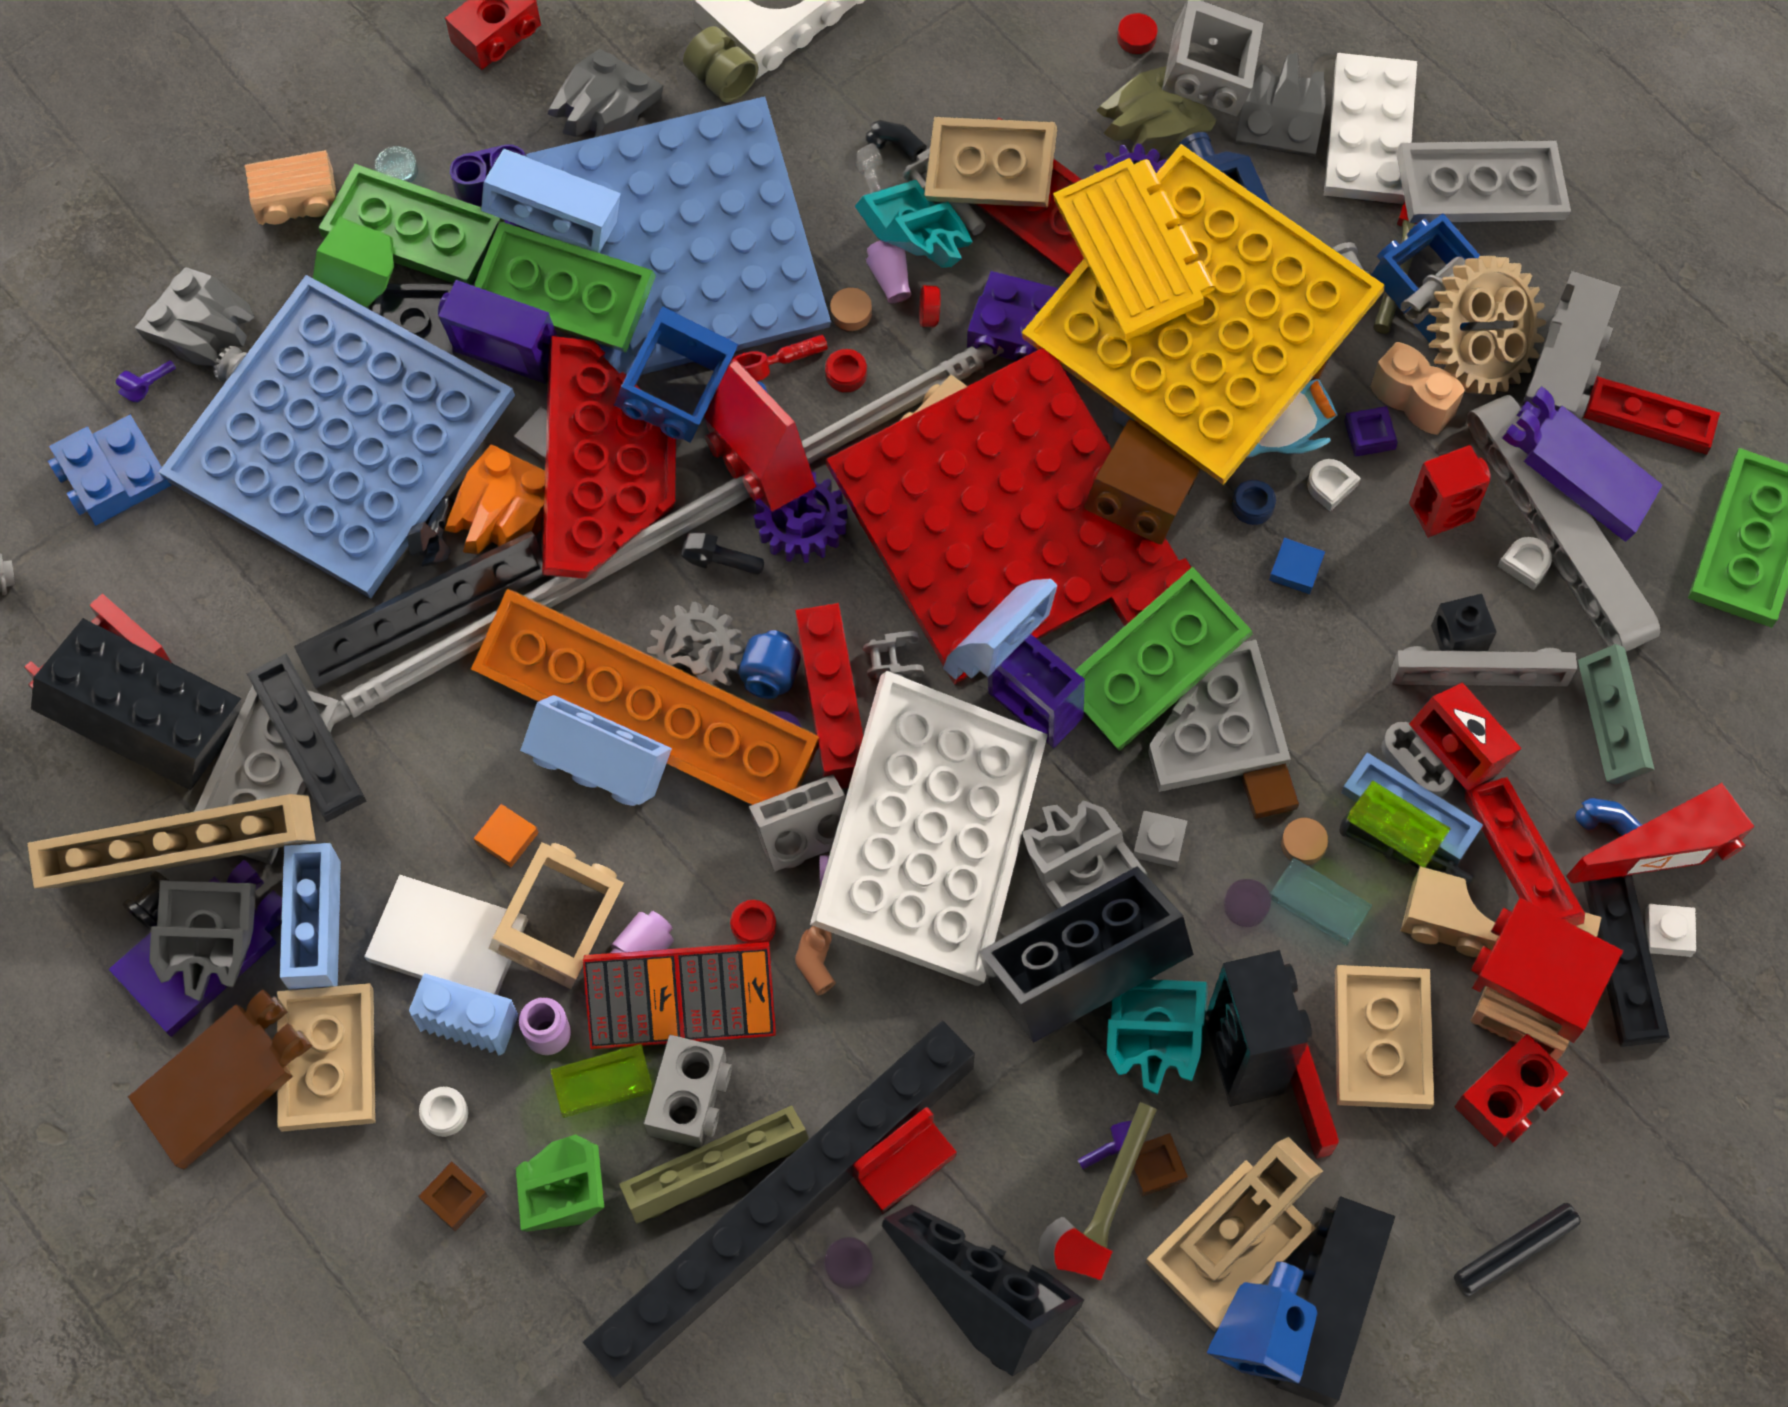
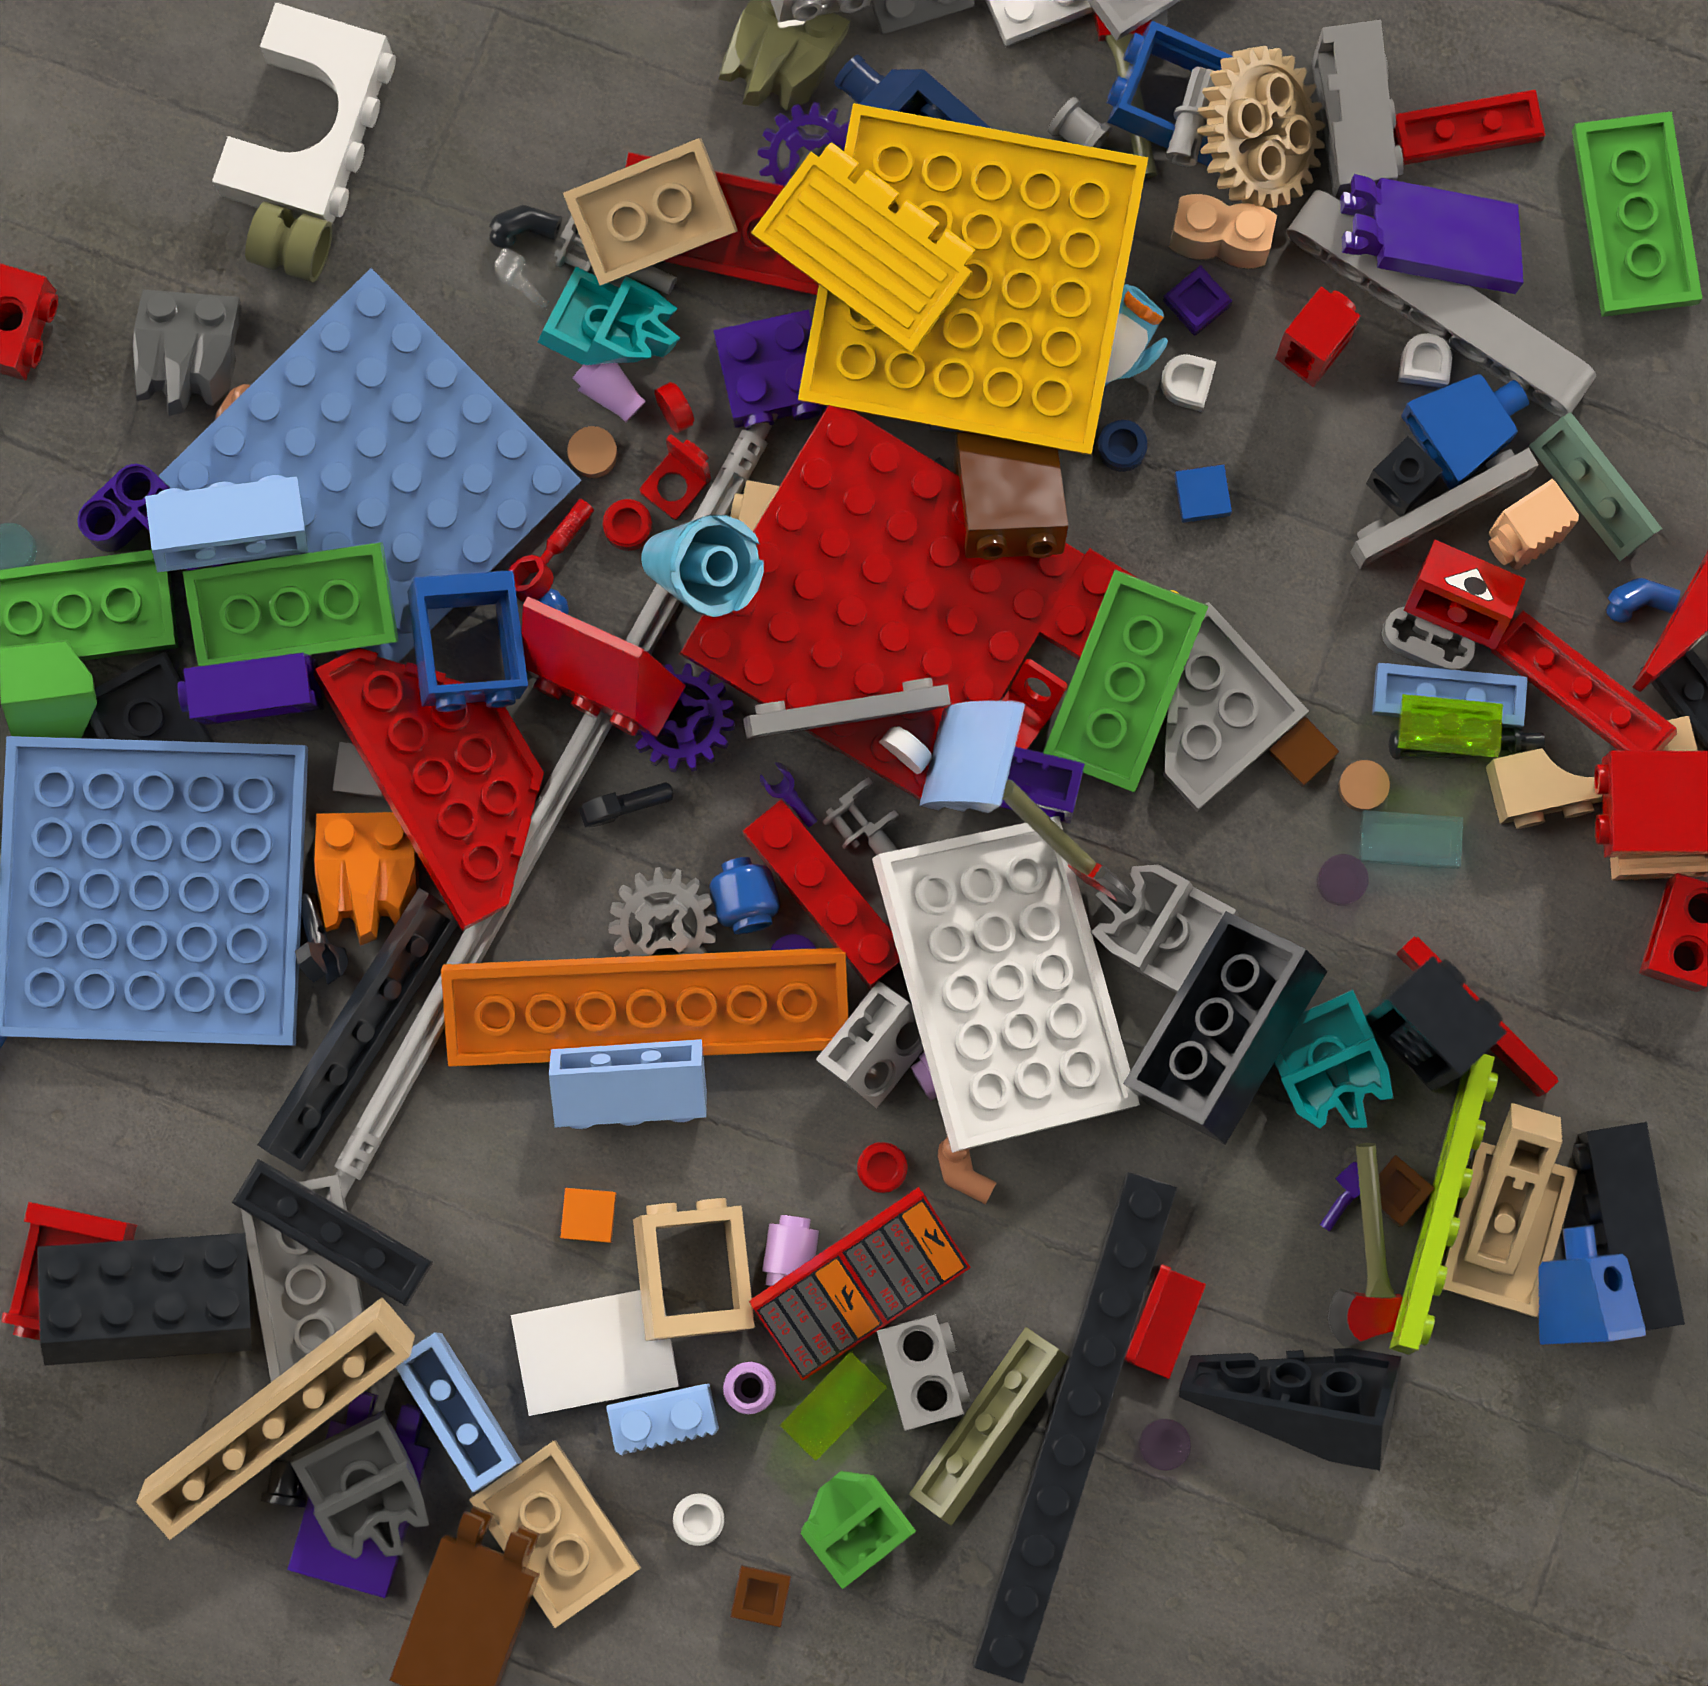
camera: 25 degrees left, 15 degrees up
light grey plate [1133,811,1187,868] -> none
tan plate [1335,965,1434,1109] -> none
none -> red bracket [640,434,711,520]
none -> medium azure cone [641,515,764,617]
none -> light grey plate [743,678,951,739]
none -> dark purple hand [760,762,818,828]
none -> white tile [879,727,932,774]
none -> red bracket [1001,659,1068,749]
none -> olive piece [1002,780,1136,906]
none -> lime plate [1389,1054,1498,1355]
none -> blue torso [1401,374,1529,490]
none -> light nougat brick [1489,479,1579,570]

